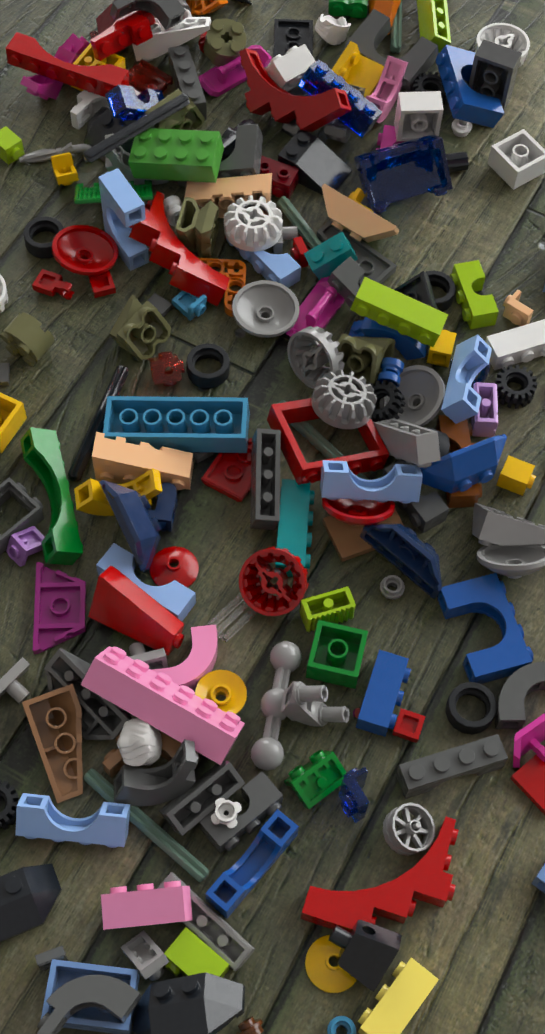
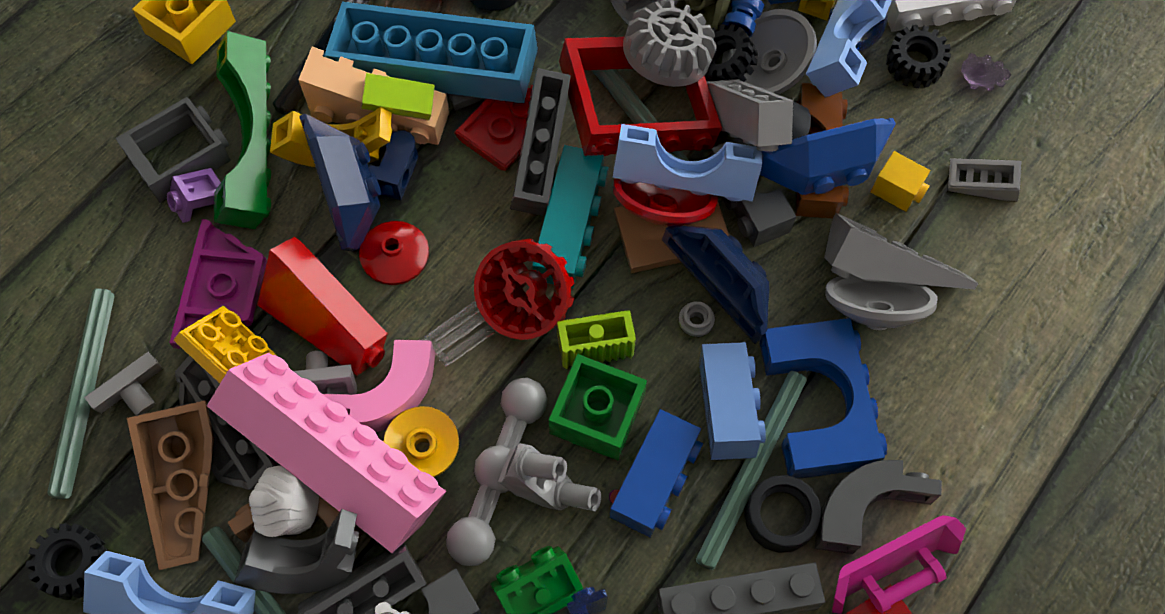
camera: 10 degrees right, 5 degrees up
light blue arch [96,543,196,621] -> none
red plate [392,708,426,743] -> none
lavender brick [471,382,498,437] -> none
none -> yellow tile [173,306,277,383]
none -> lime tile [361,73,435,120]
none -> sand green axle [696,371,807,570]
none -> medium blue brick [699,342,766,460]

